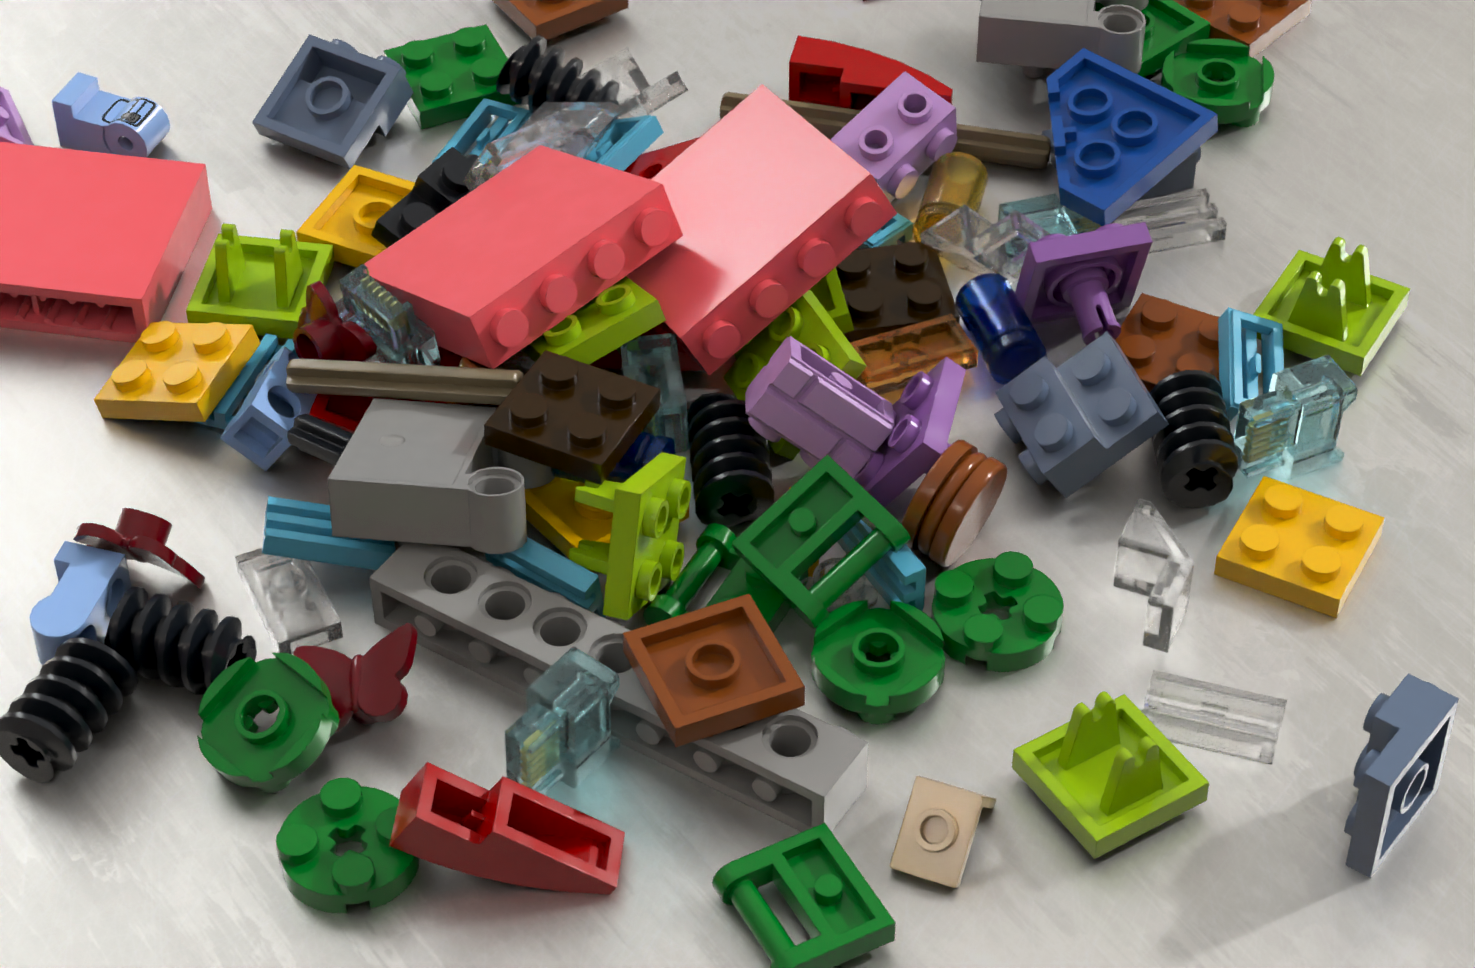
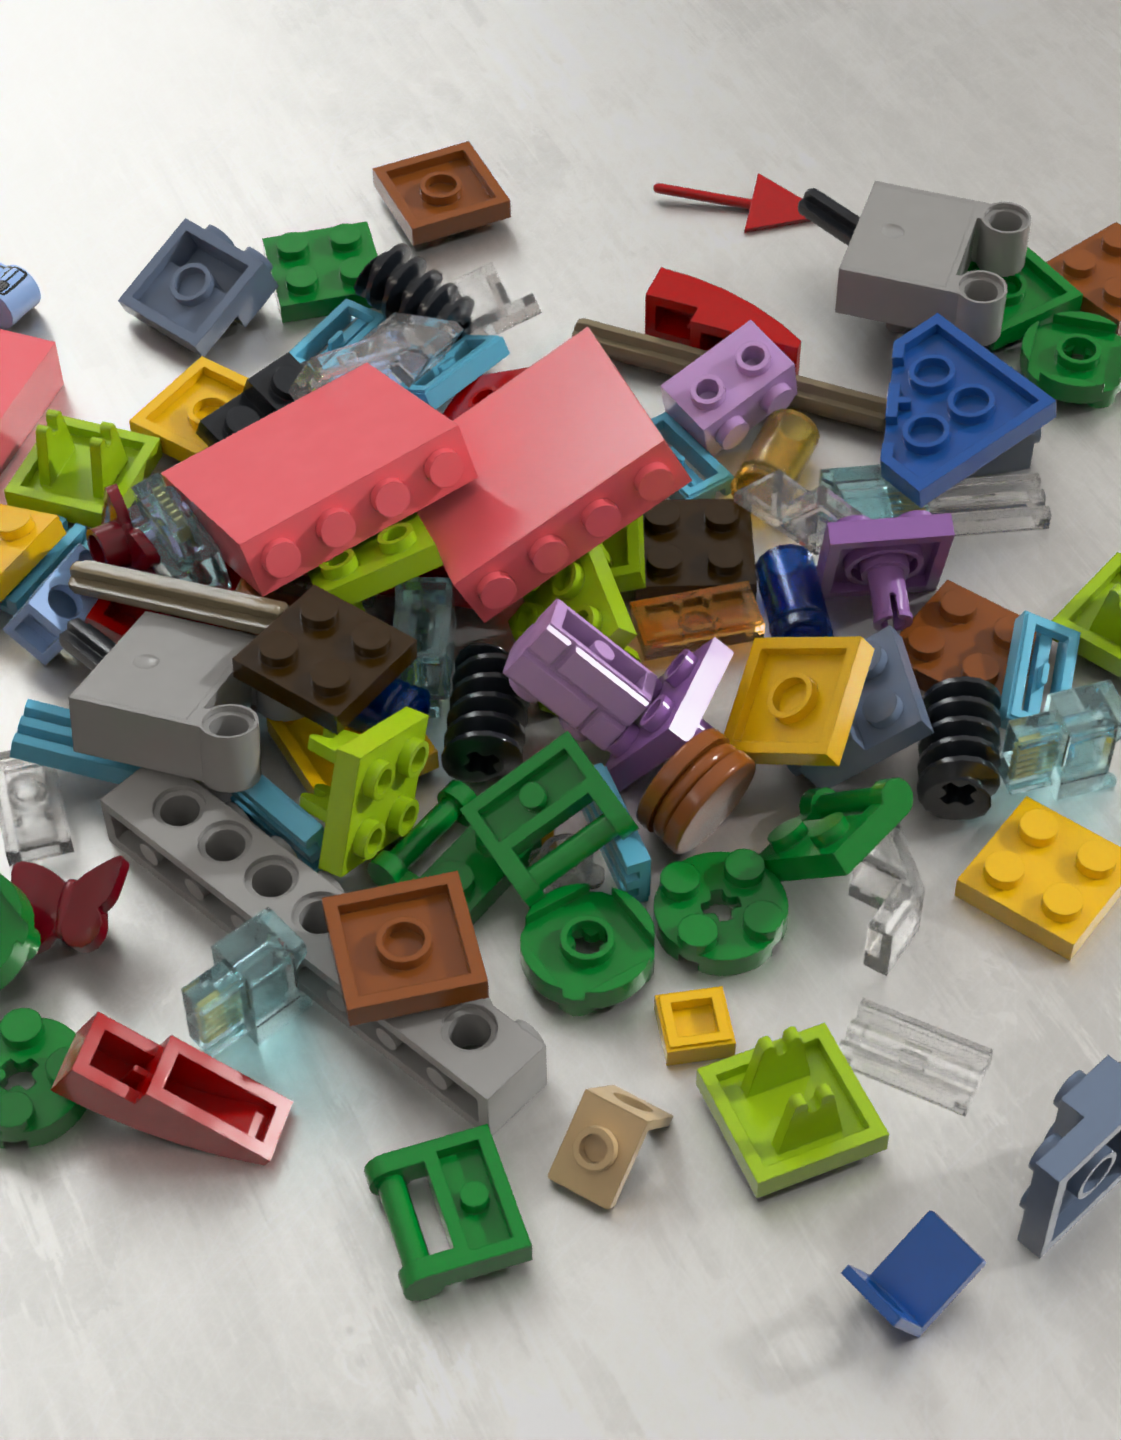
camera: 10 degrees right, 5 degrees up
none -> yellow tile [654,986,736,1066]
none -> yellow plate [724,636,875,766]
none -> green plate [759,777,914,882]
none -> blue bracket [841,1210,986,1338]

